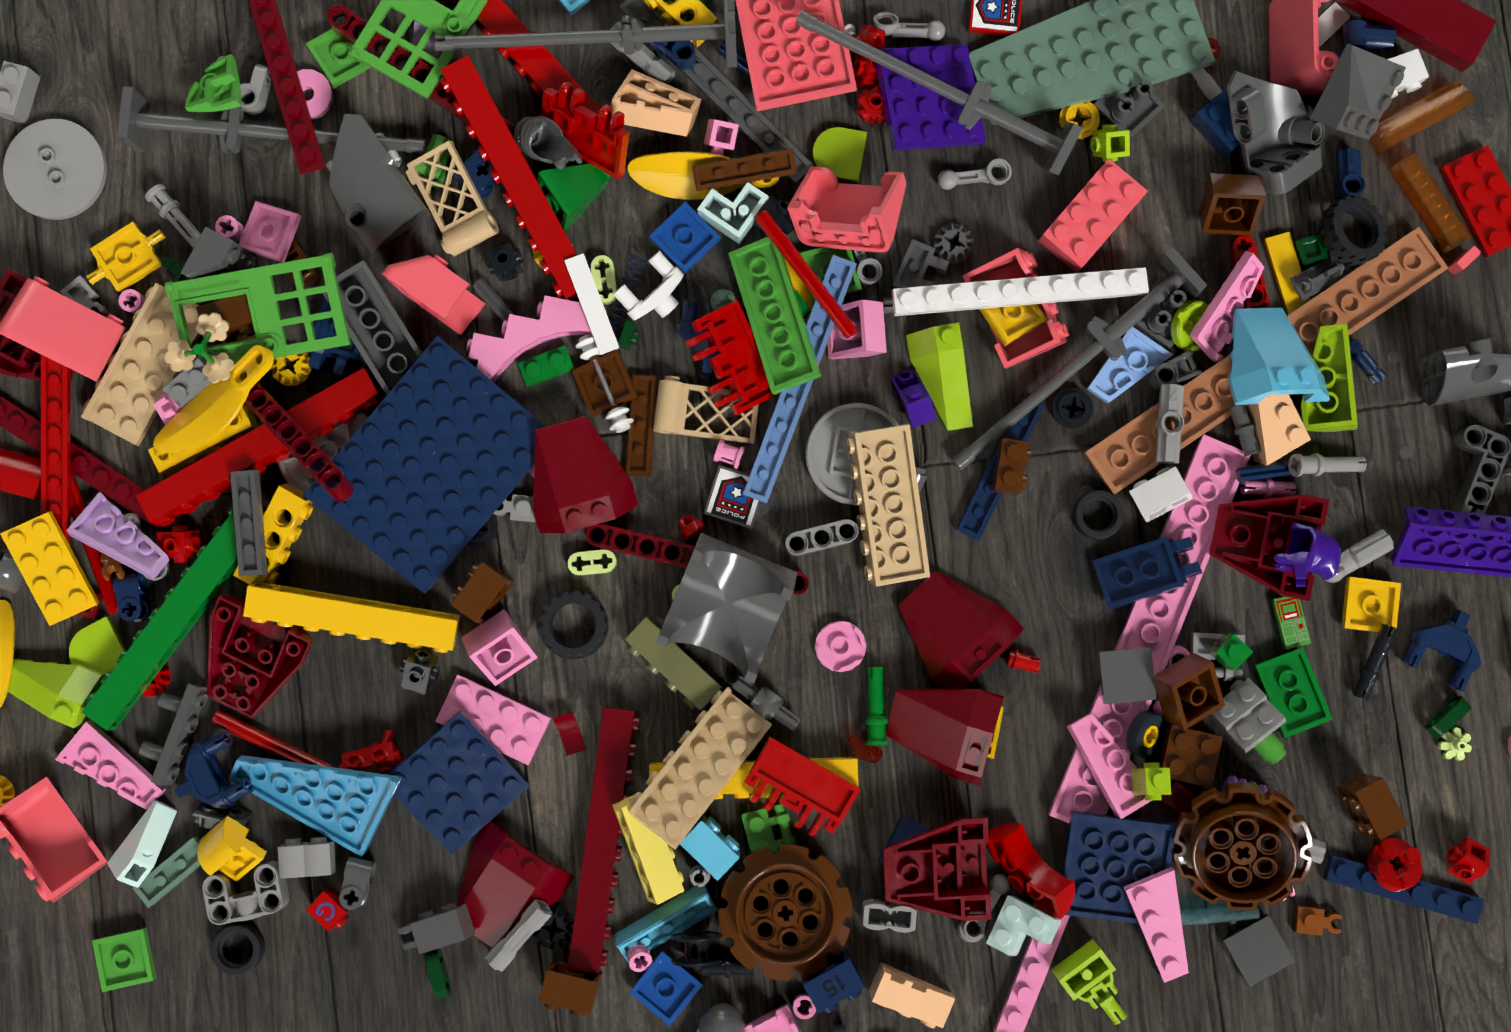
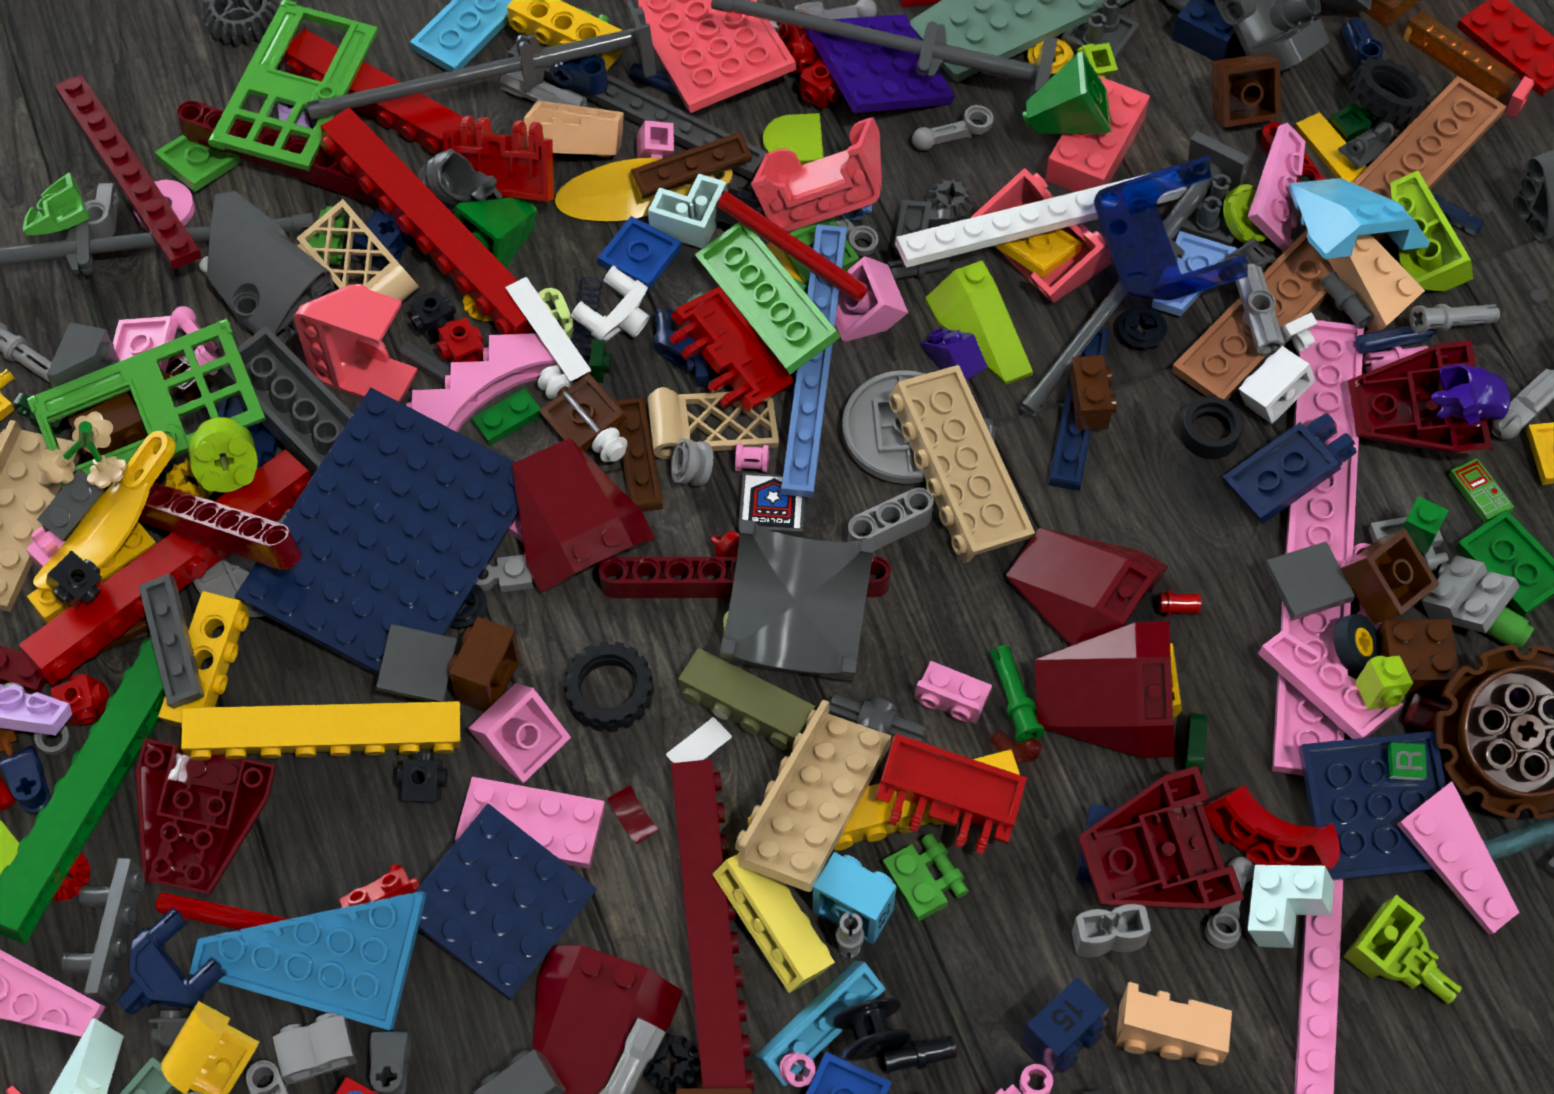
camera: 15 degrees left, 25 degrees down
yellowish green beam [568,550,617,576] -> none
reddish brown piece [718,843,852,981] -> none
bright pink tile [815,621,866,672] -> none
none -> black brick [46,550,102,609]
none -> bright pink piece [171,306,220,376]
none -> lime brick [188,417,258,492]
none -> dark grey tile [376,624,457,702]
none -> red brick [436,317,484,364]
none -> white sticker [666,717,732,763]
none -> light grey wheel [671,439,713,487]
none -> bright pink bracket [915,661,992,724]
none -> green slope [1023,51,1112,134]
none -> clear blue windscreen [1094,156,1248,301]
none -> dark green beam [1183,712,1207,775]
none -> white tile [1281,312,1317,353]
none -> green tile [1388,742,1427,781]

